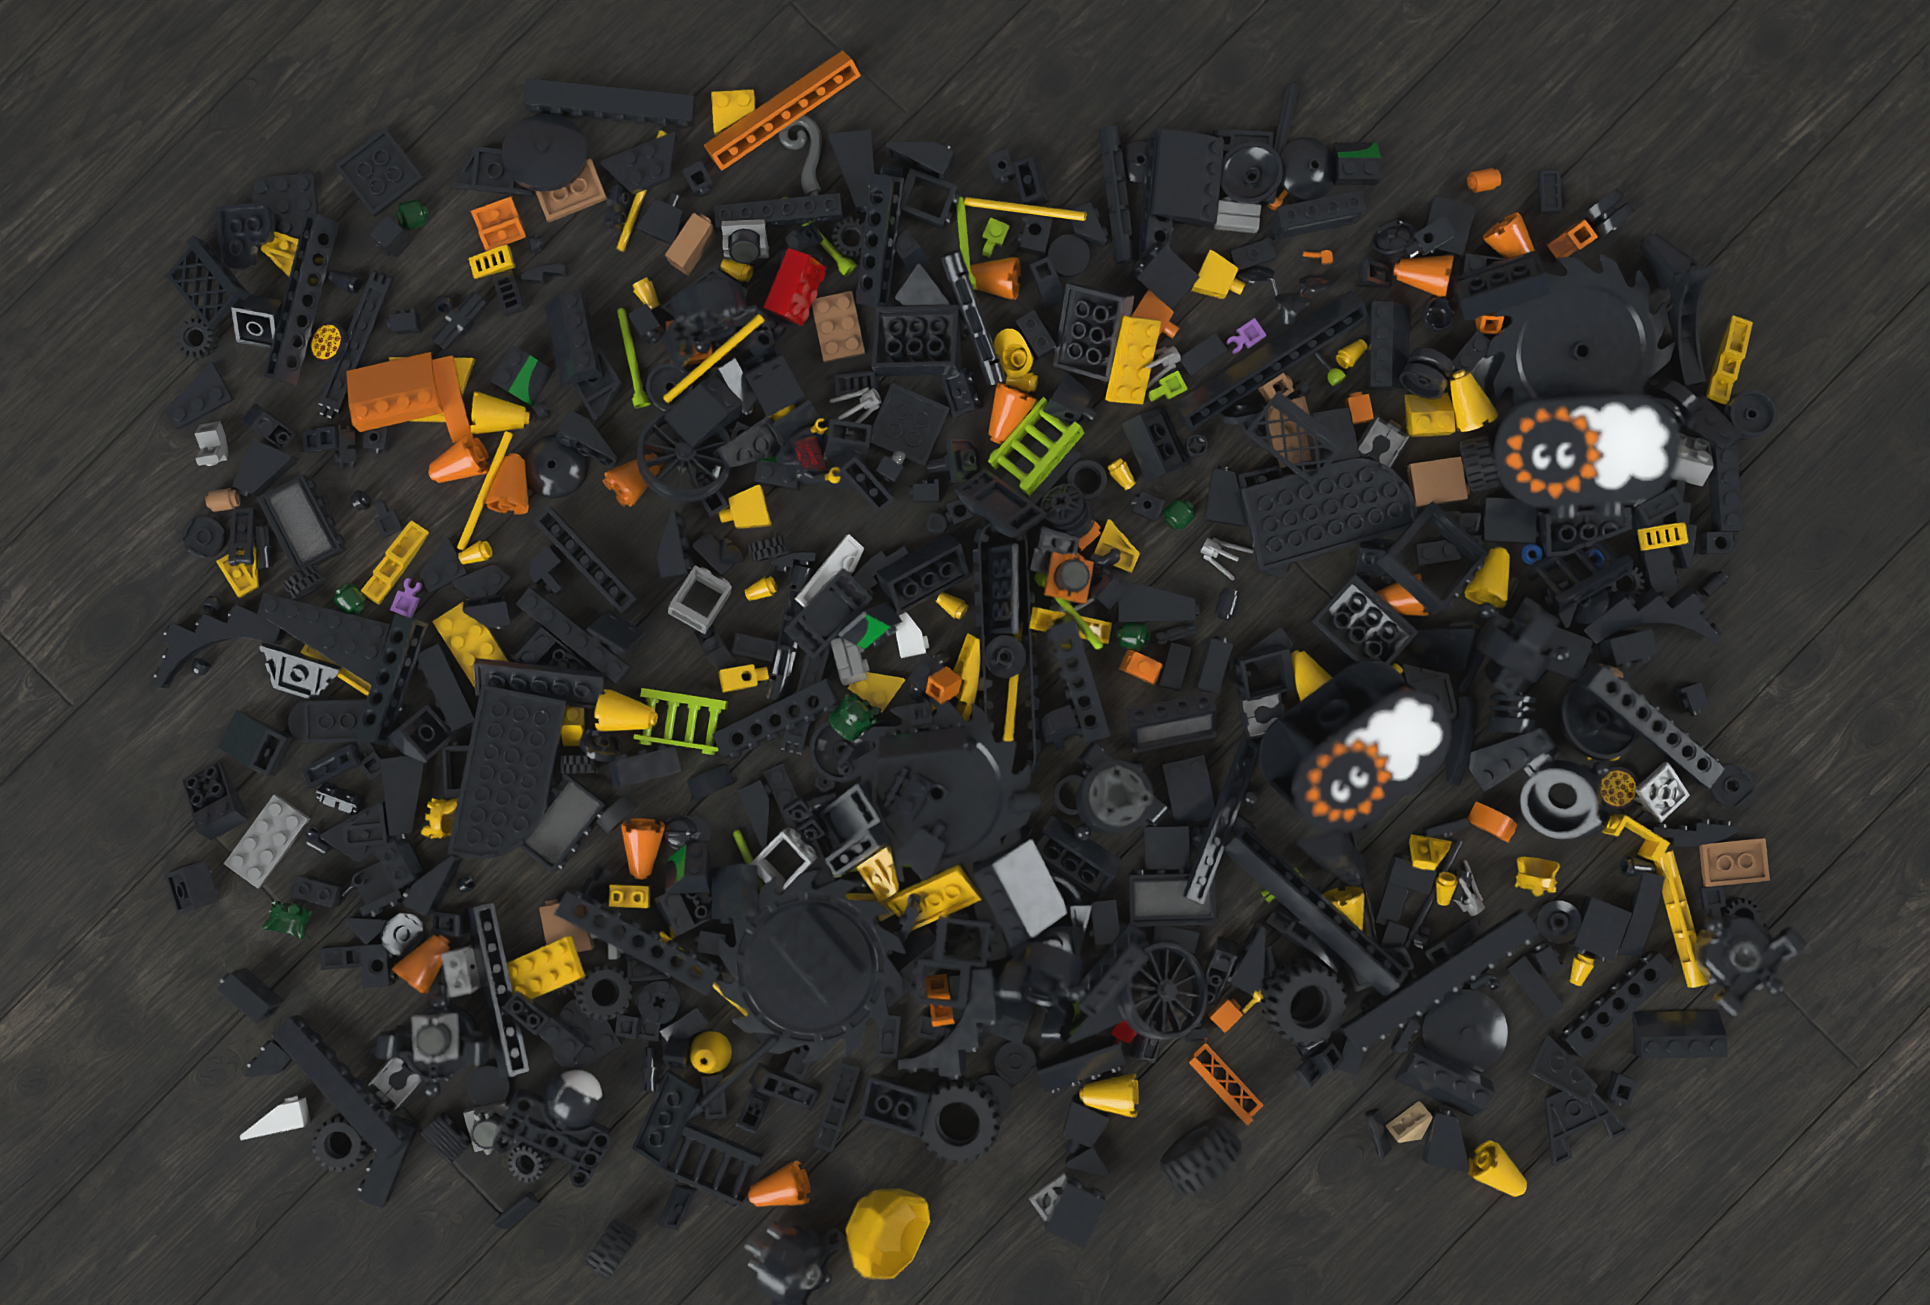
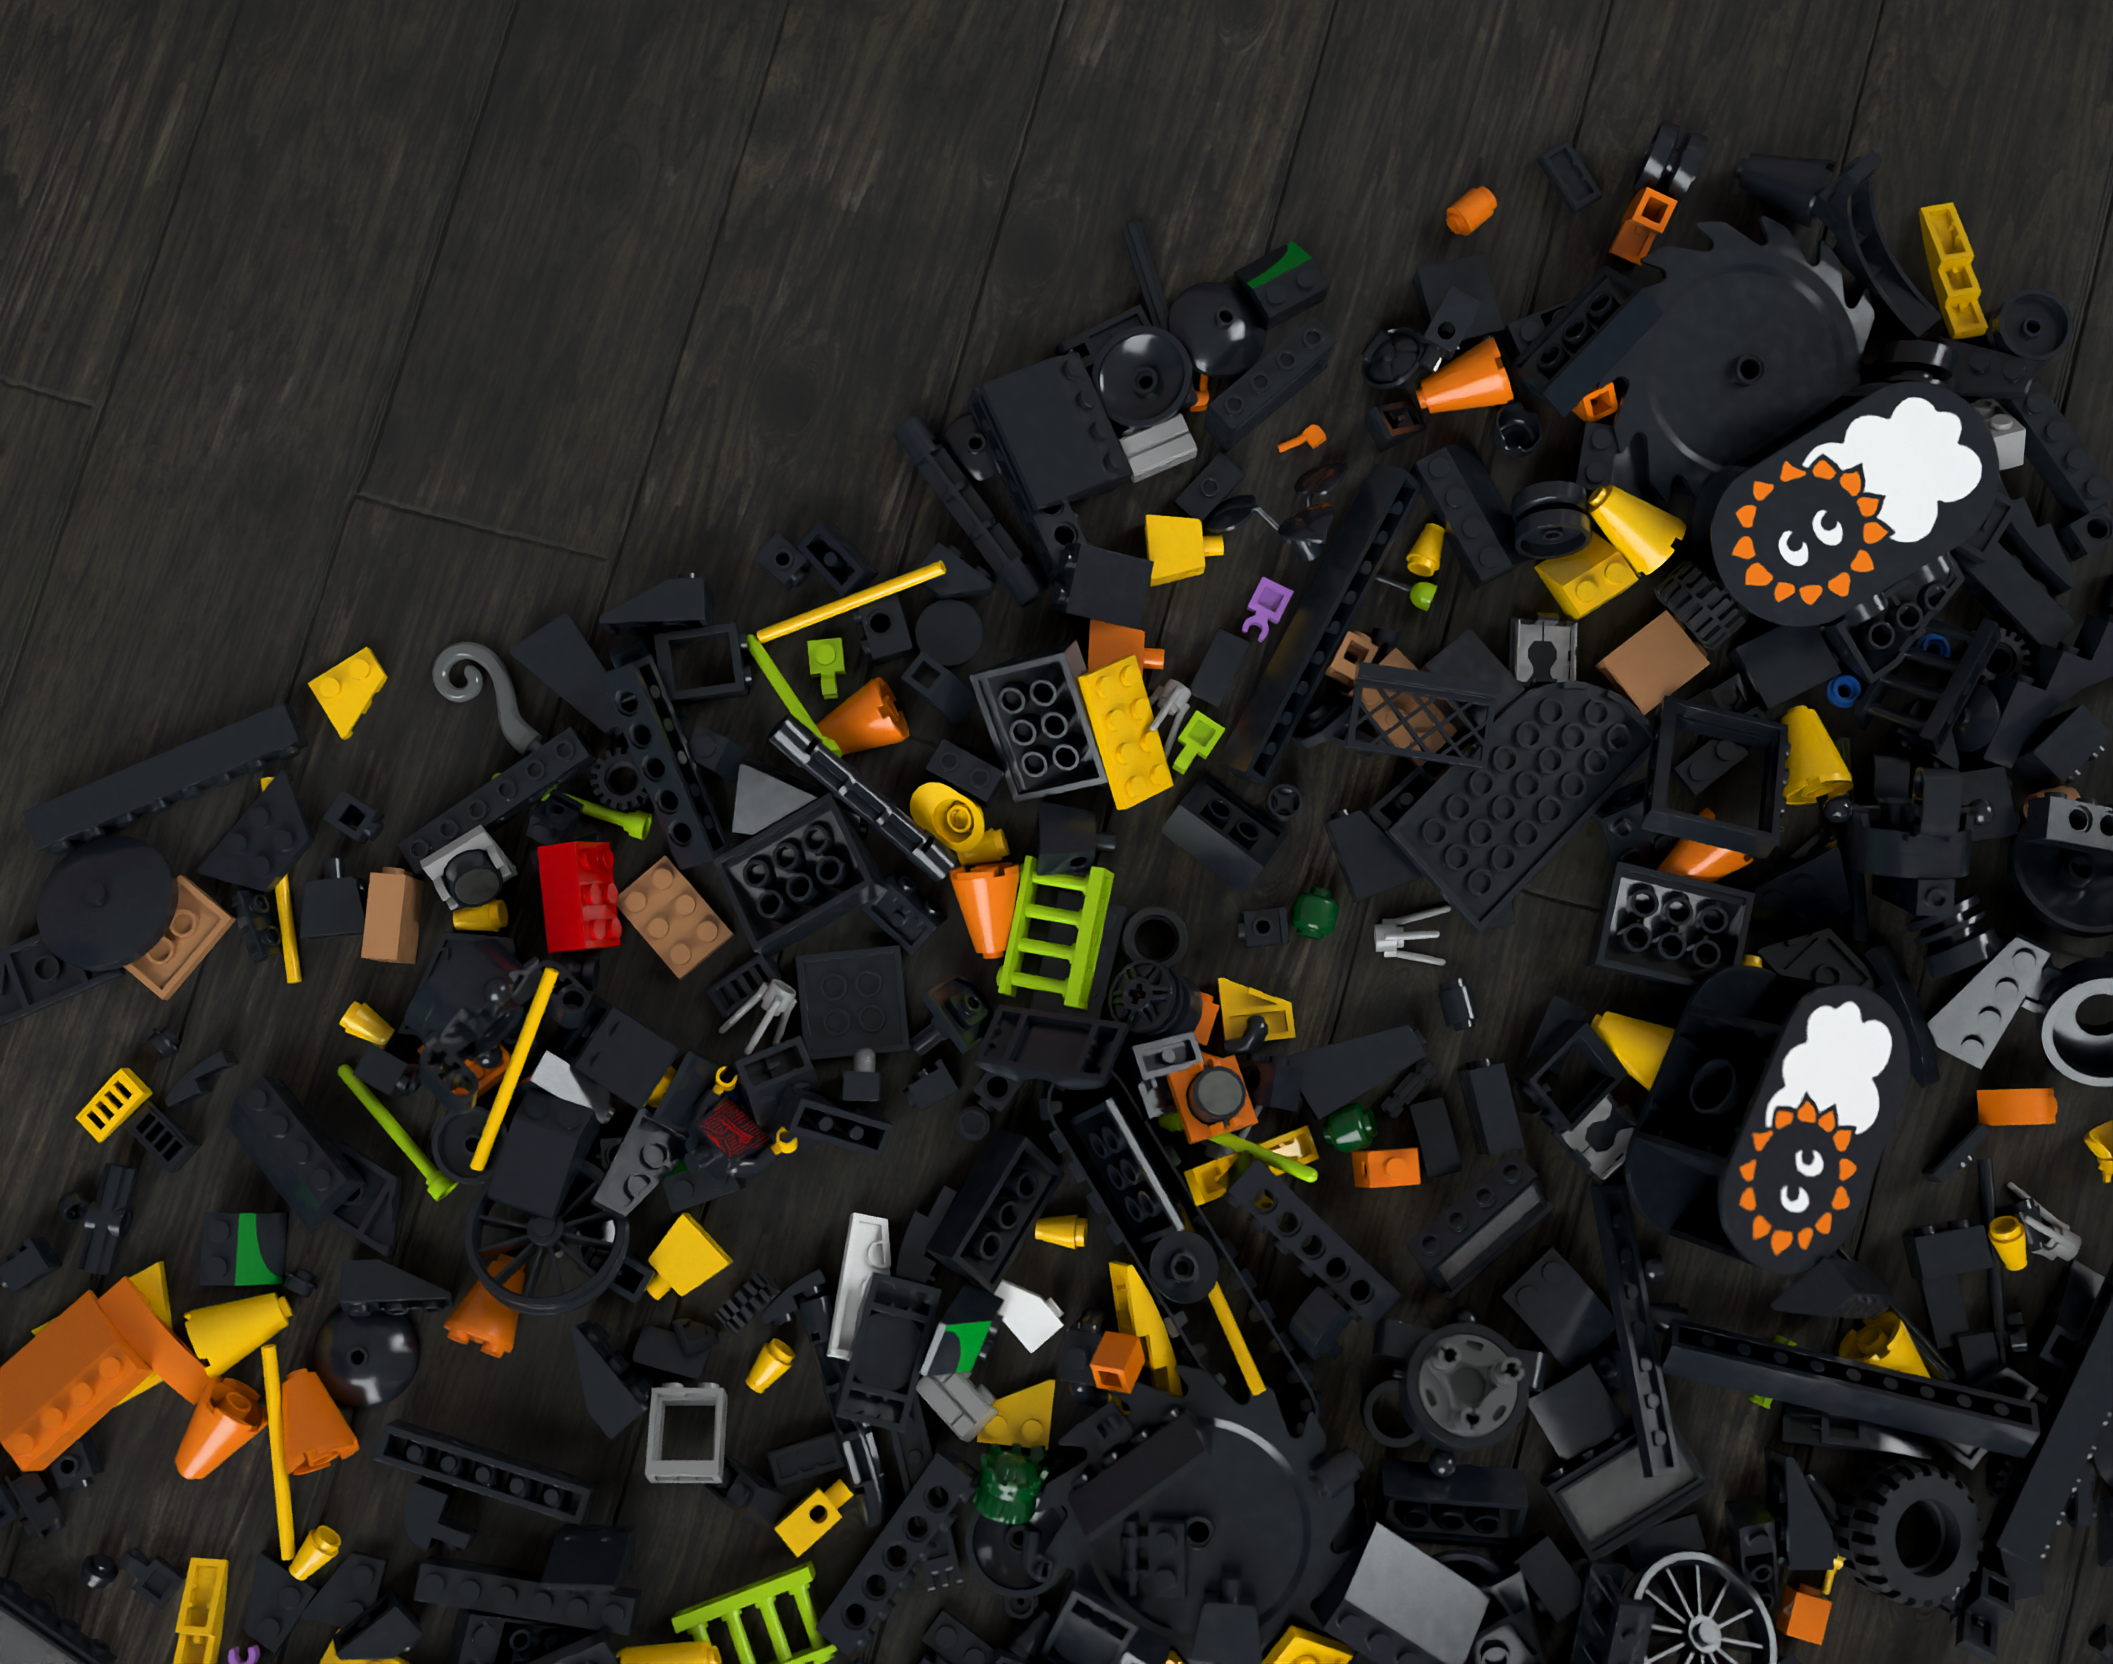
camera: 30 degrees left, 5 degrees down
orange slope [471,196,526,251] -> none
orange brick [704,50,861,171] -> none
yellow cone [1107,458,1136,490] -> none
orange brick [1344,392,1374,425] -> none
yellow wing [1409,834,1452,870] -> none
orange cone [1483,212,1535,259] -> none
yellow slope [1637,522,1688,551] -> none

